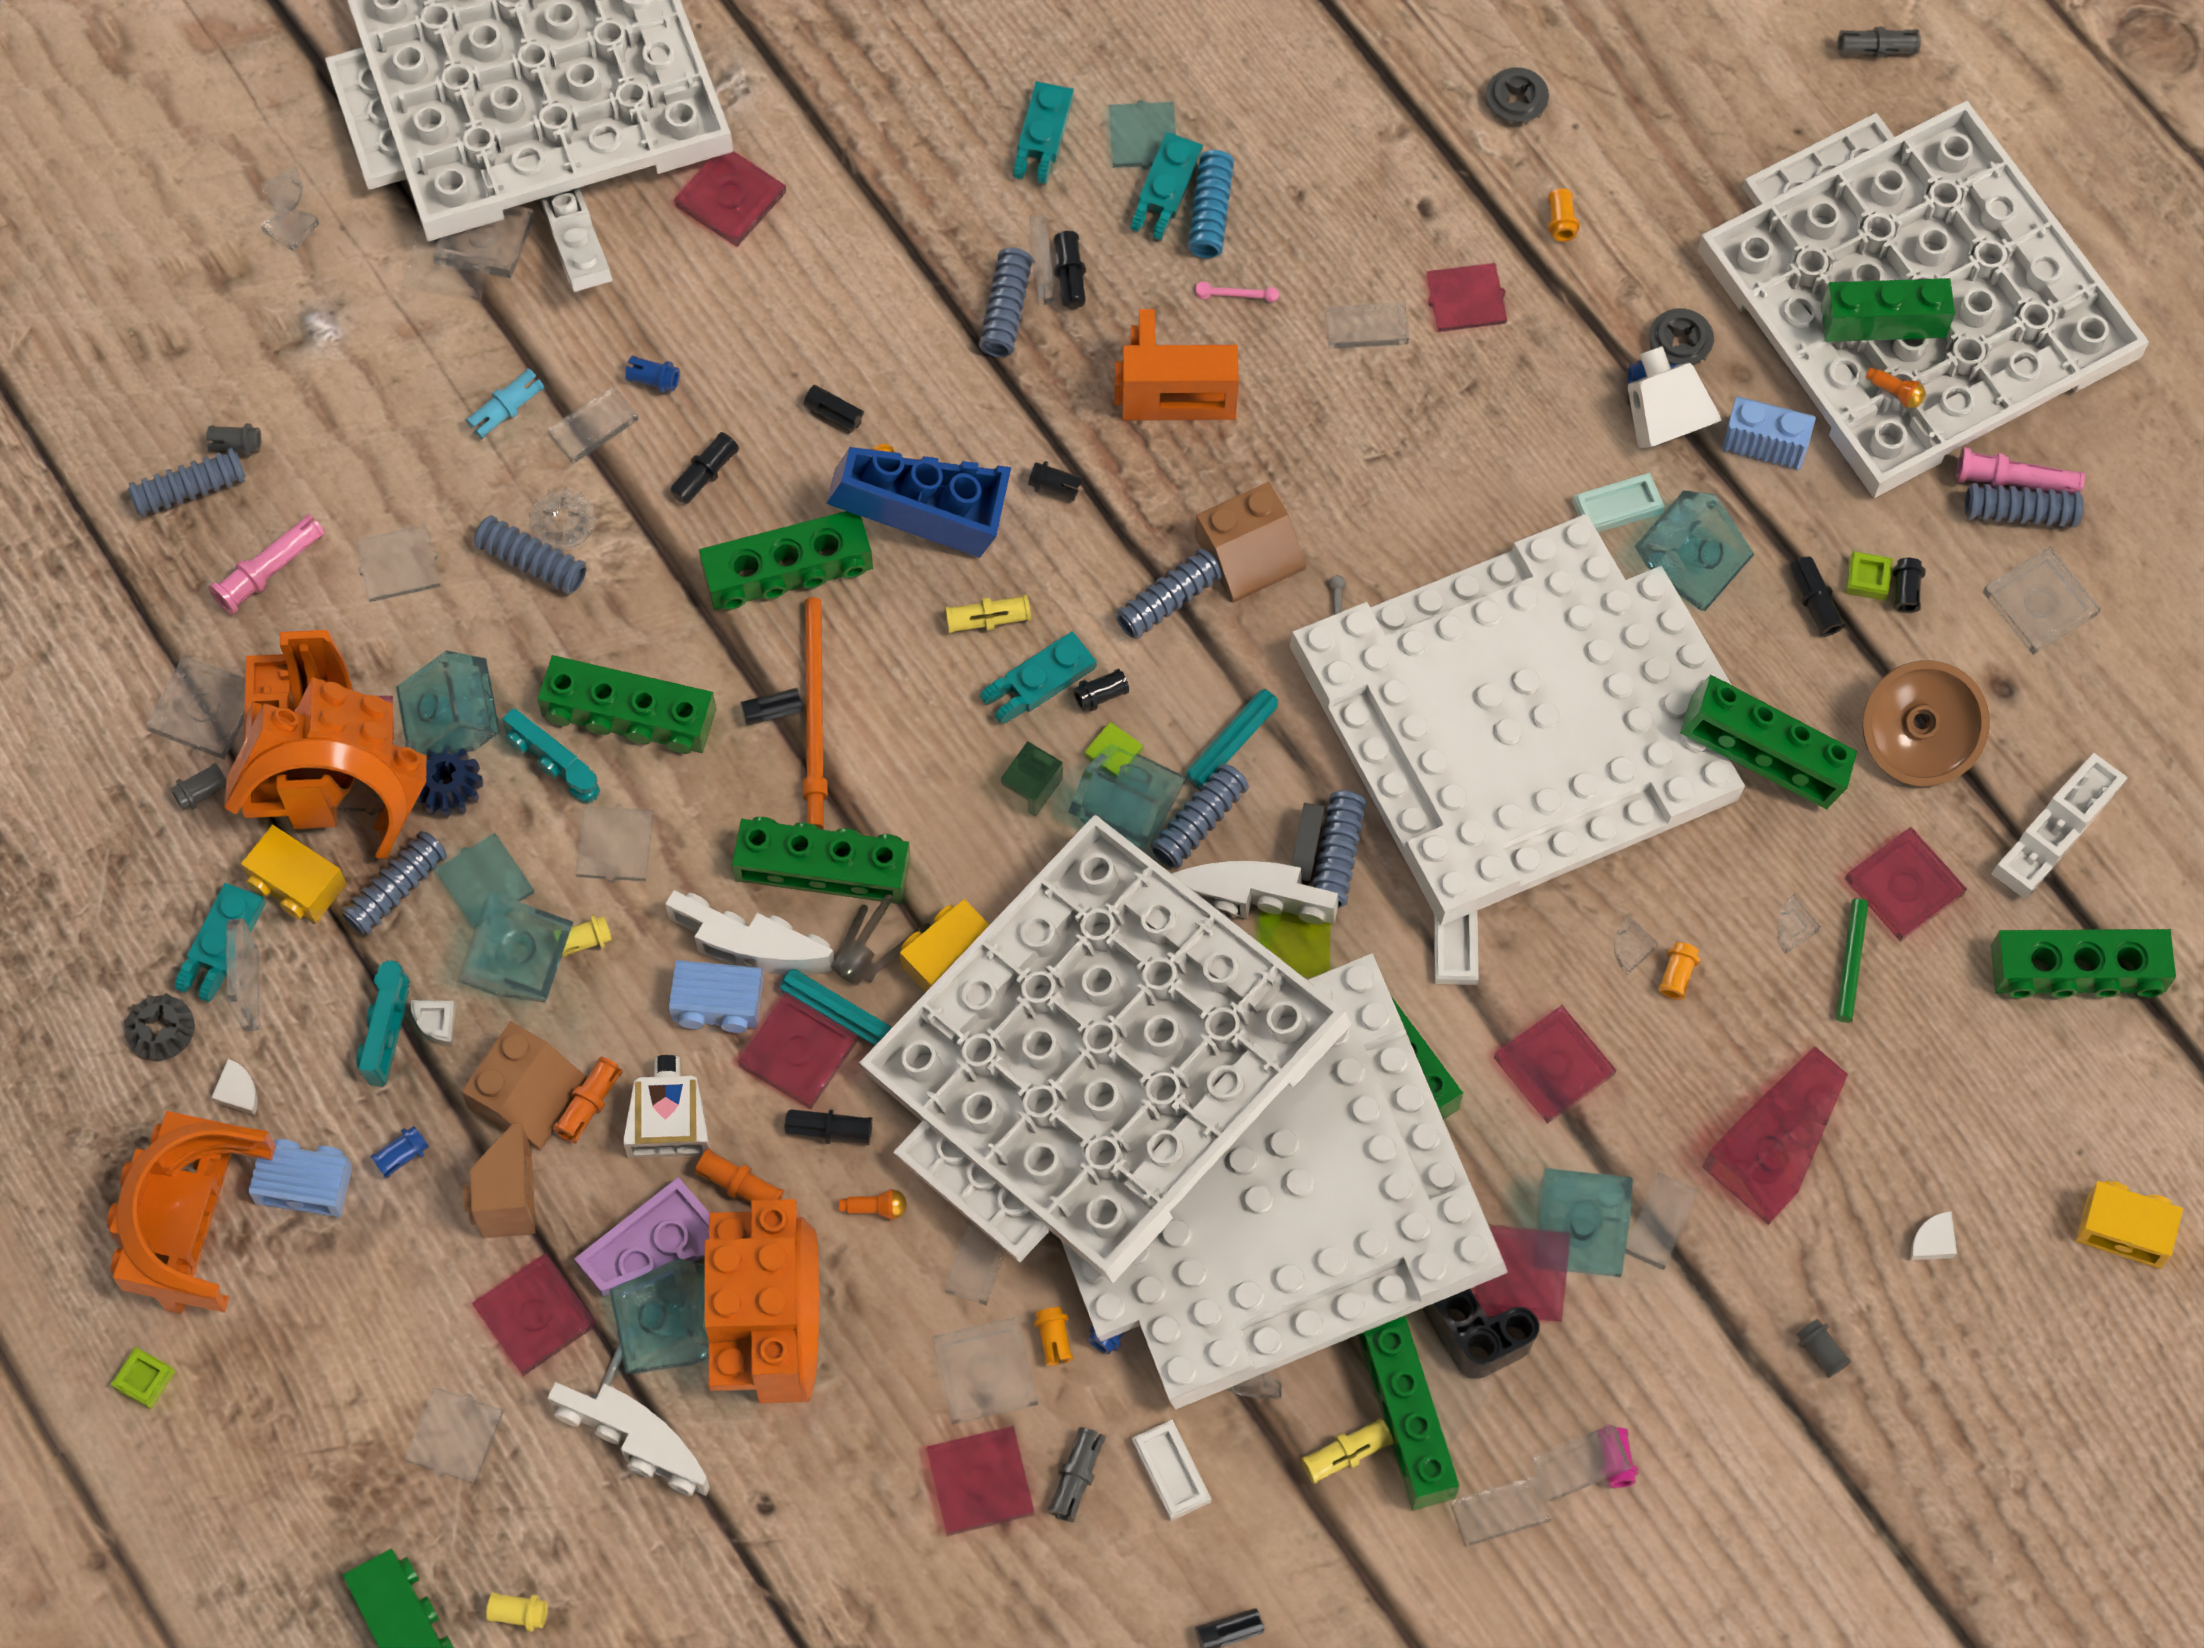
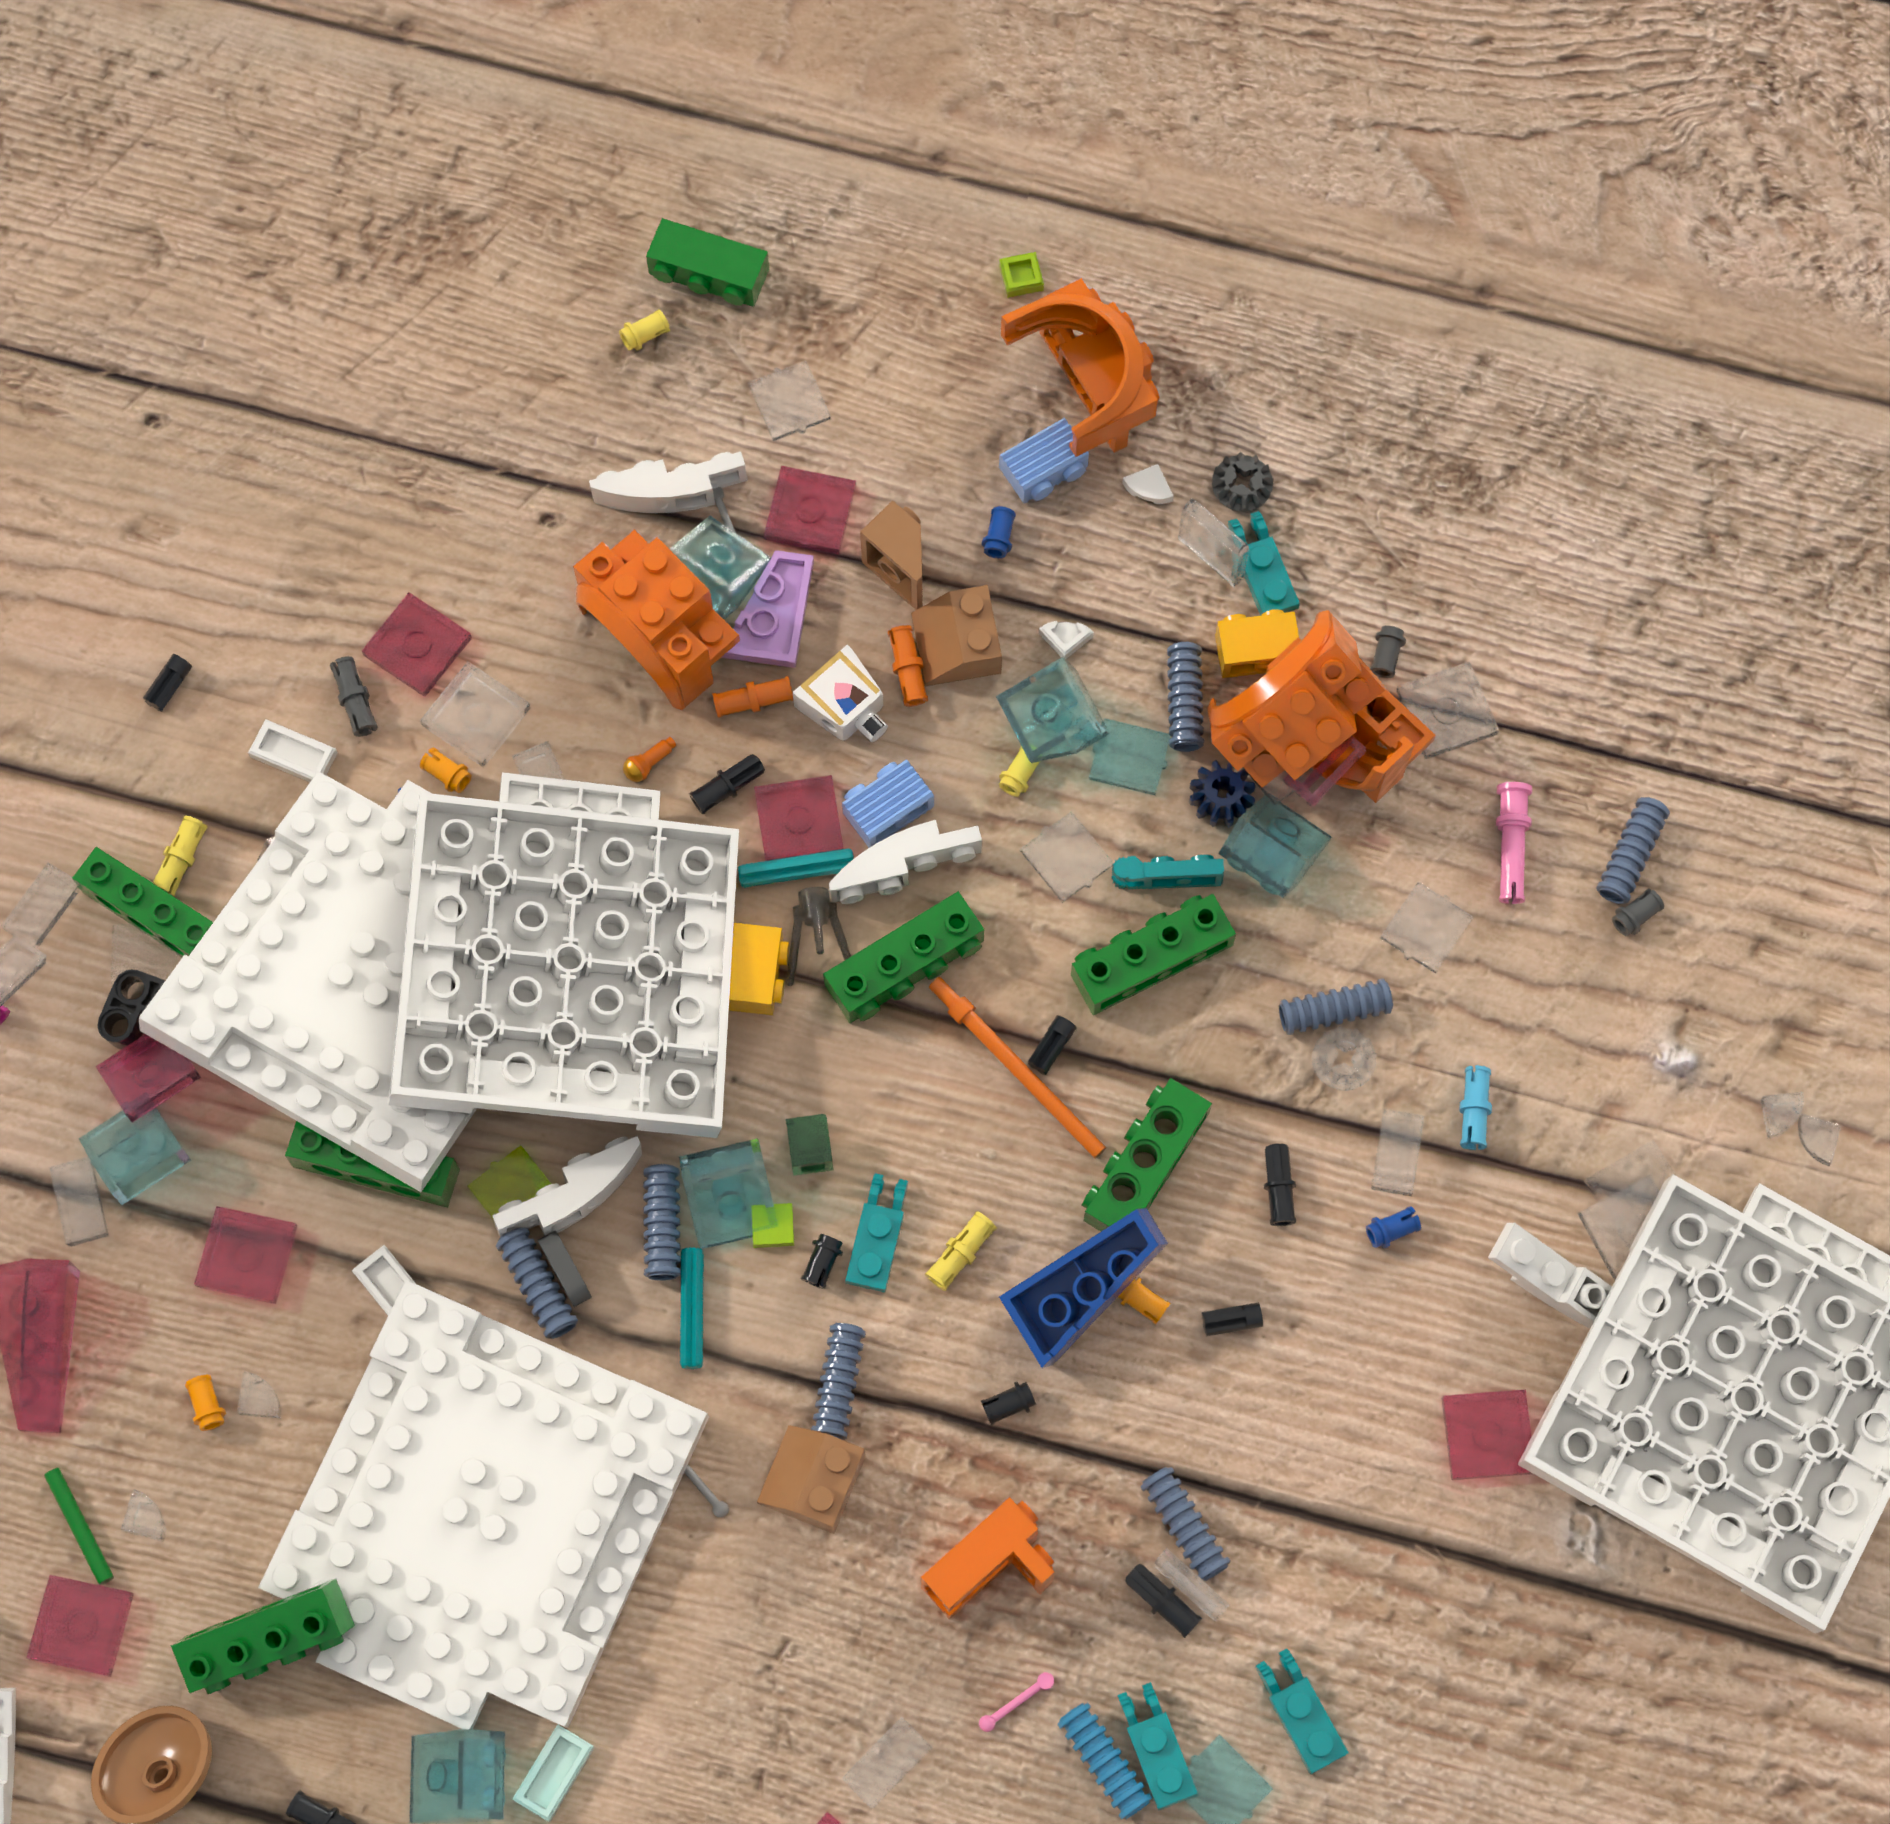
camera: 140 degrees right, 5 degrees up
teal hinge [356,960,411,1087] -> none

